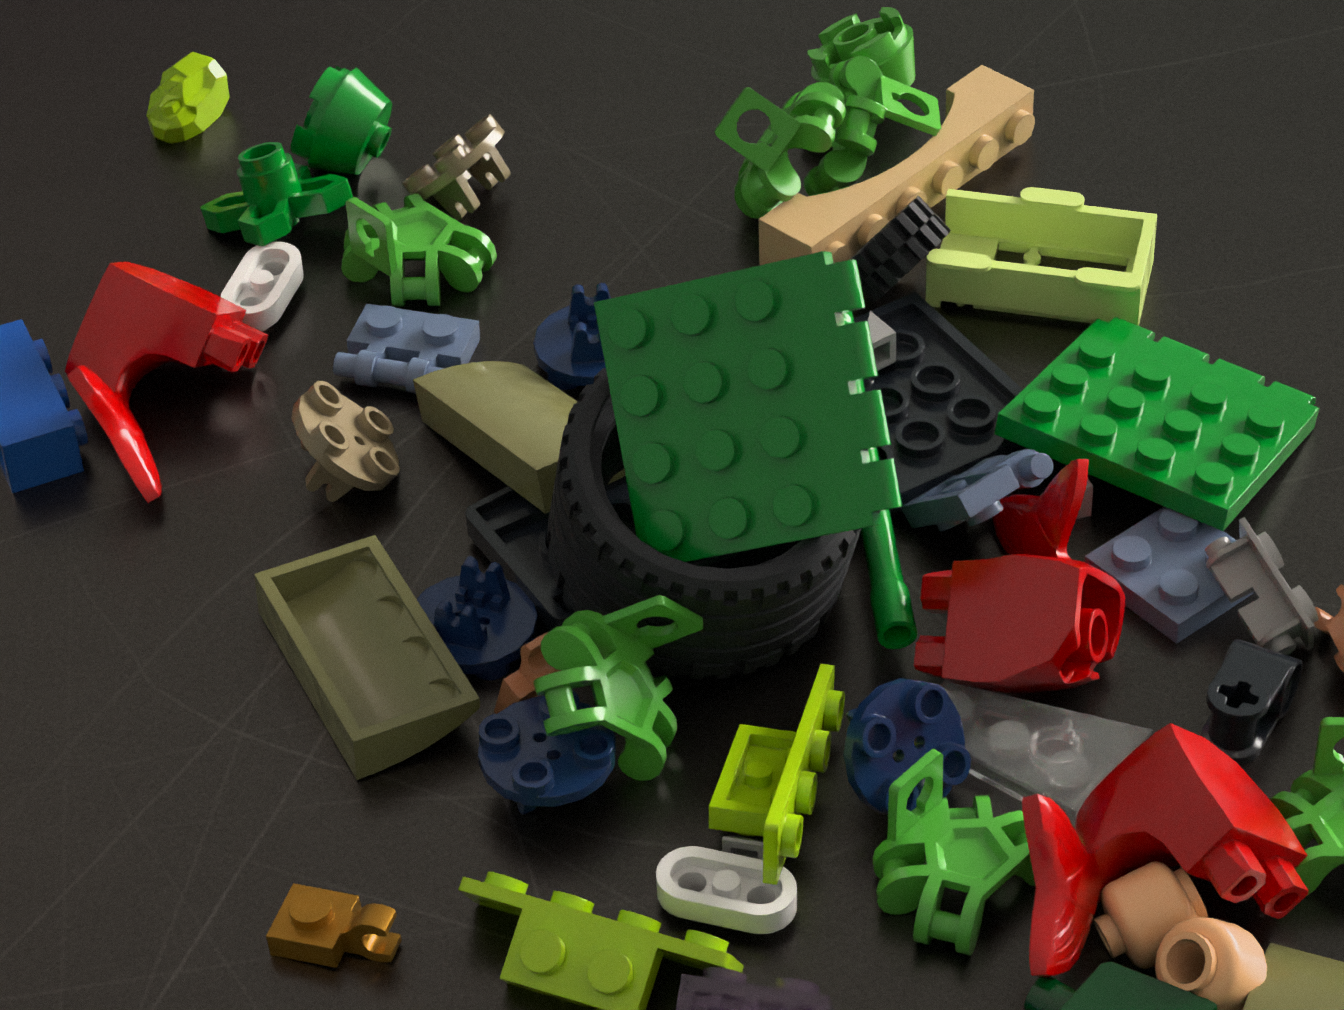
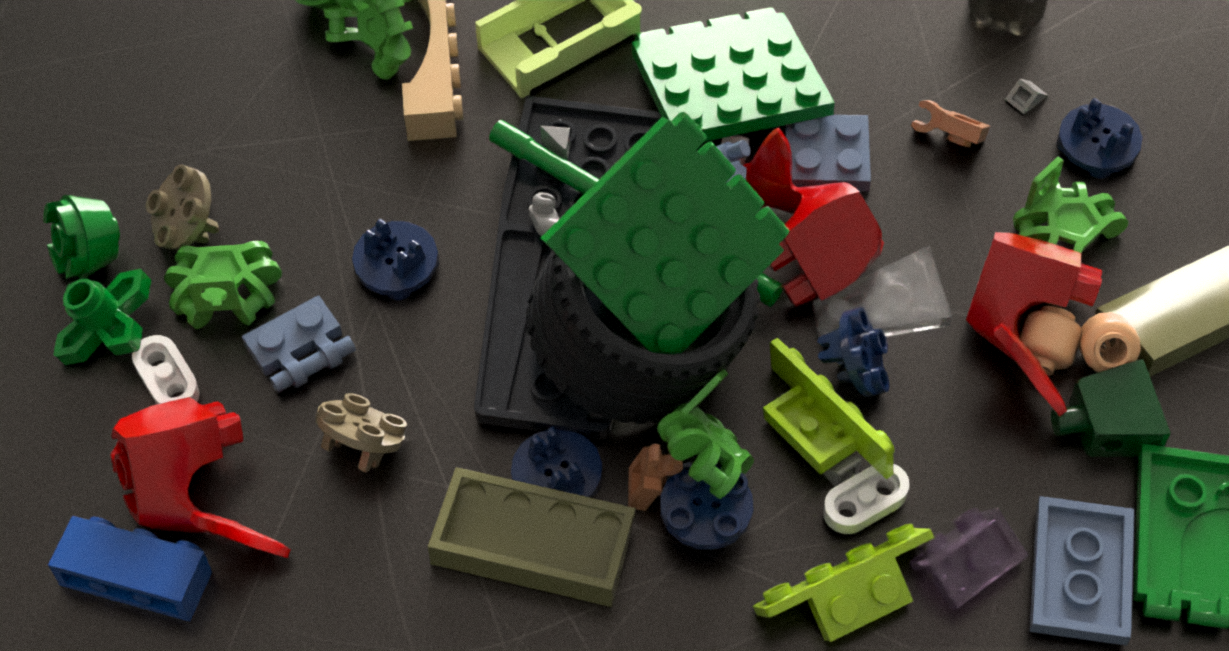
camera: 50 degrees left, 15 degrees up
olive slope [413,361,626,514] -> none
bright green piece [715,82,846,219] -> none
black tyre [849,196,951,303] -> none
bright green piece [872,749,1035,956] -> none
black piece [1201,638,1303,765] -> none
light grey hinge [1205,517,1319,655] -> none

